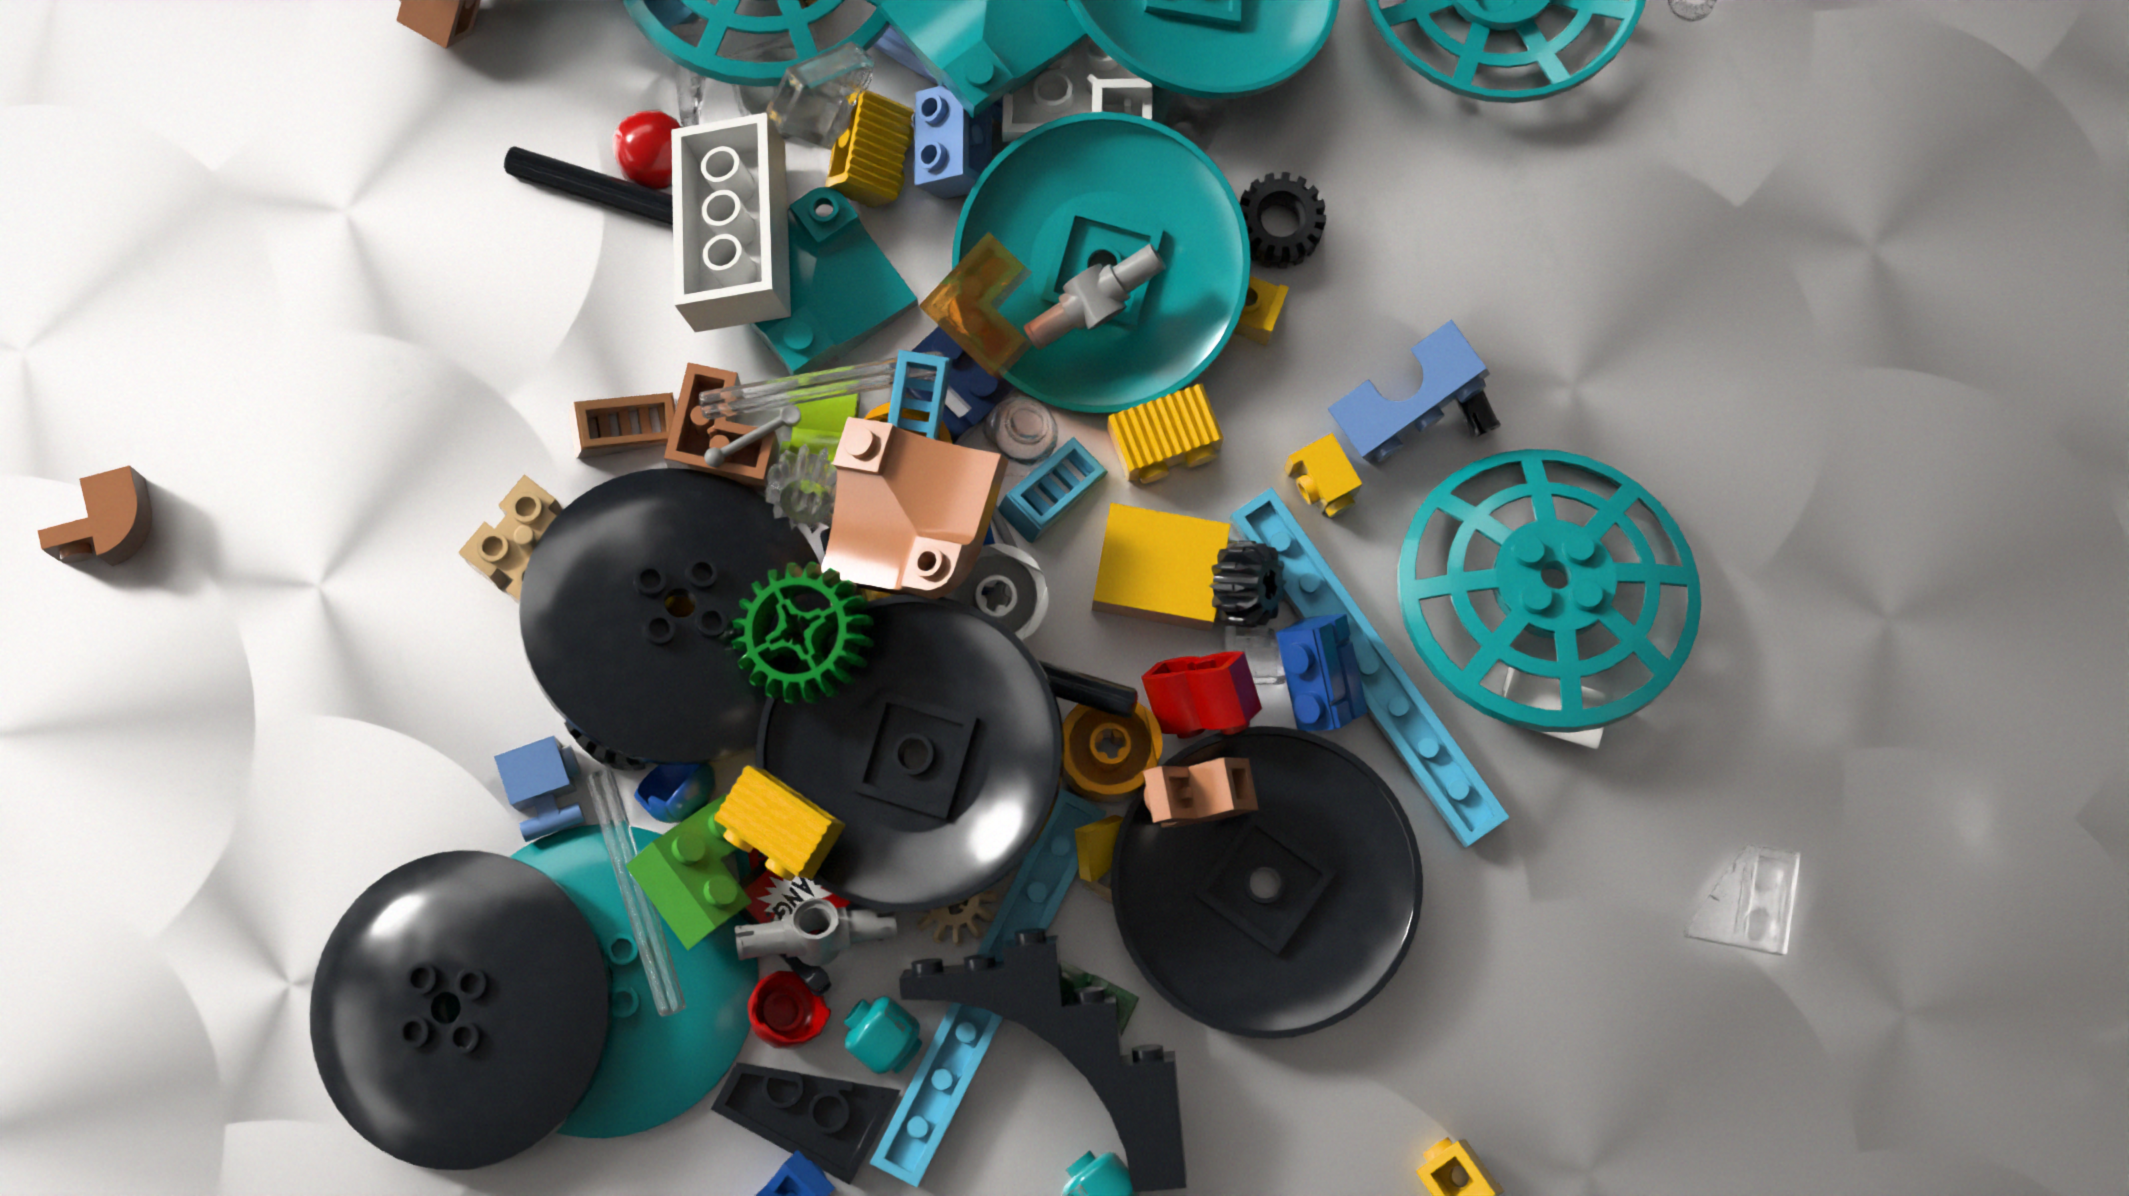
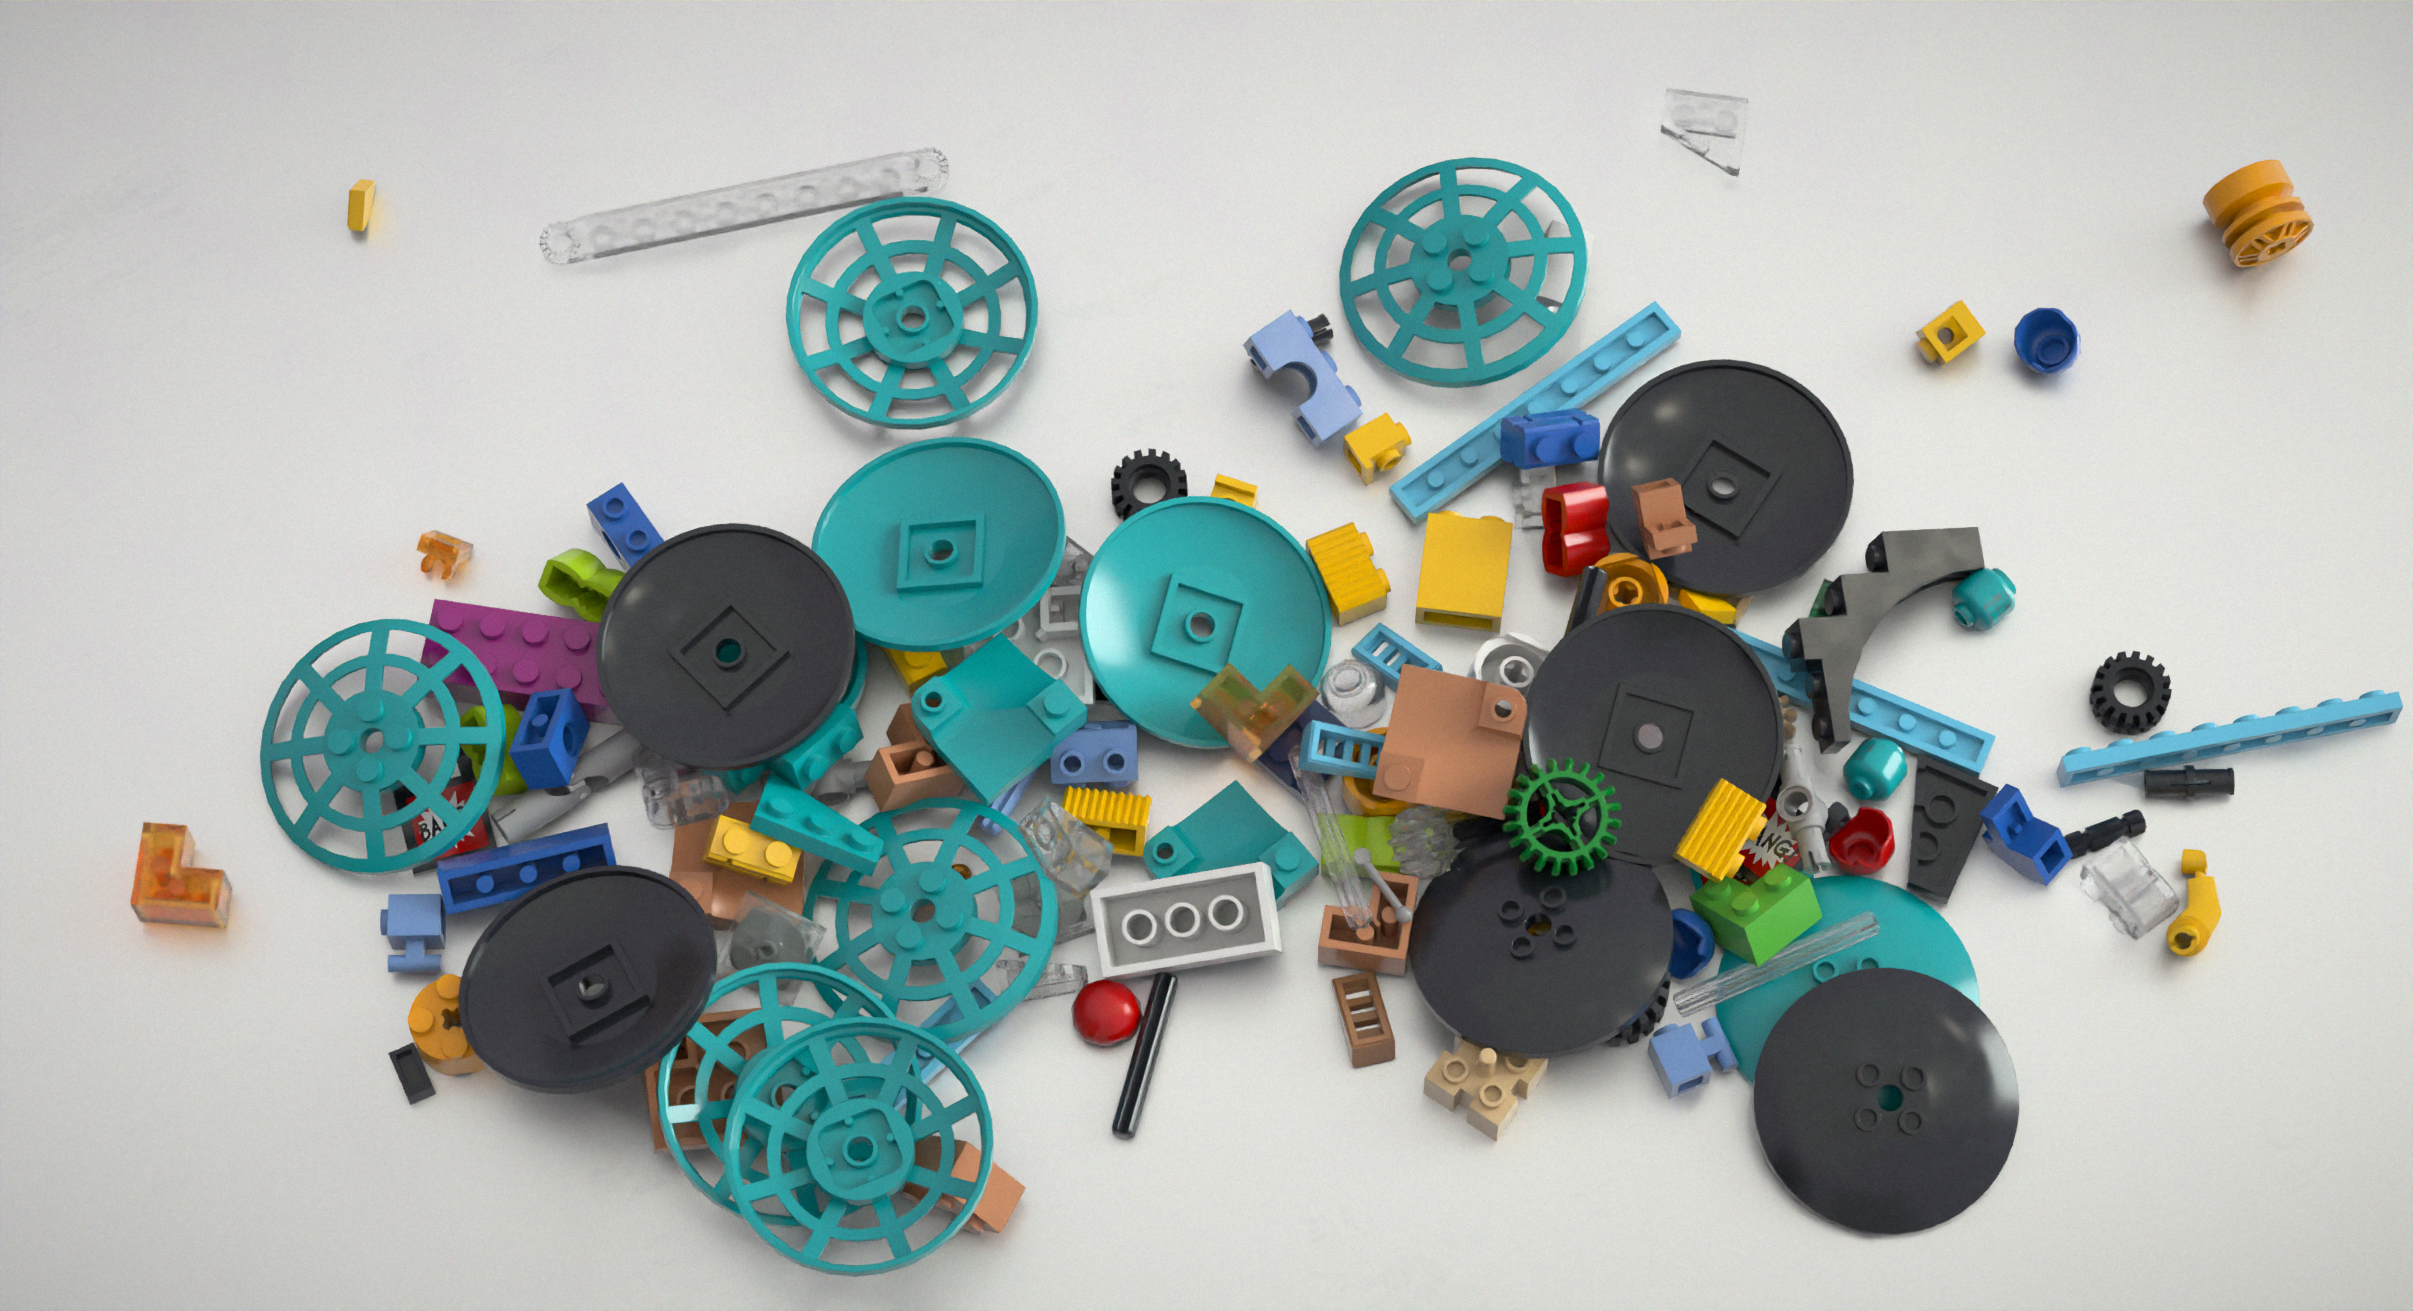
camera: 85 degrees left, 10 degrees down
light grey pin [1023,244,1166,350] -> none
black gear [1209,540,1286,628] -> none

